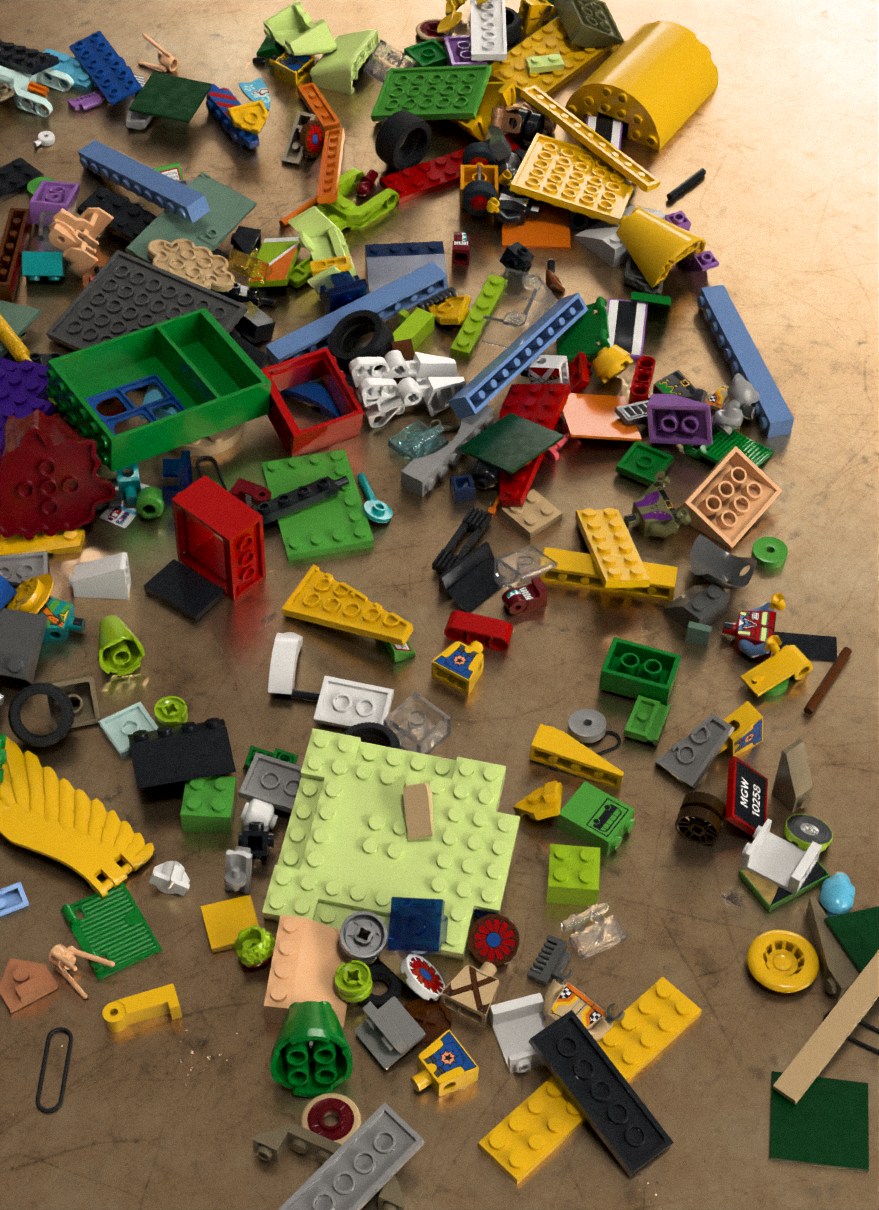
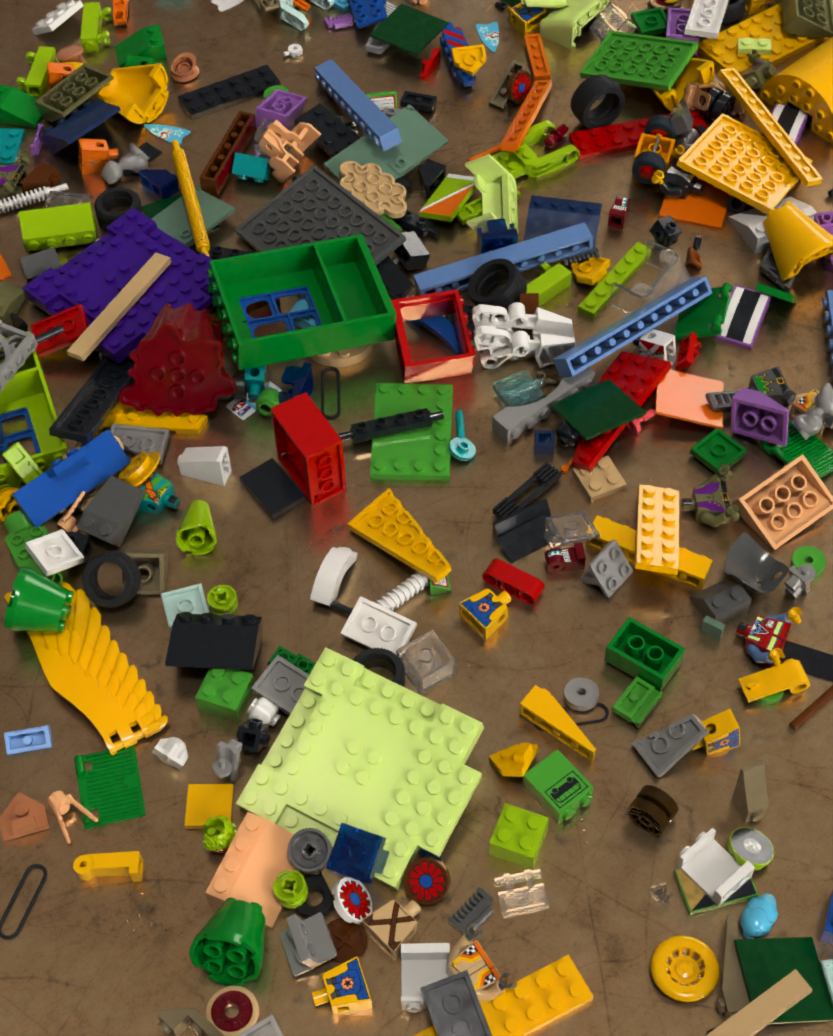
camera: 20 degrees right, 5 degrees up
clear yellow panel [228,248,273,284] -> none
dark red leg [229,478,272,508] -> none
yellow slope [310,255,351,276] -> none
tan slope [403,783,433,840] -> none
yellow cone [592,344,634,384] -> none
red beam [629,356,656,404] -> none
tile [725,756,768,837] -> none
none -> white piece [375,571,429,611]
none -> black plate [400,91,437,112]
none -> red slope [420,47,440,79]
none -> light grey bracket [581,540,633,597]
none -> olive torso [740,49,777,90]
none -> light grey hips [784,564,816,600]

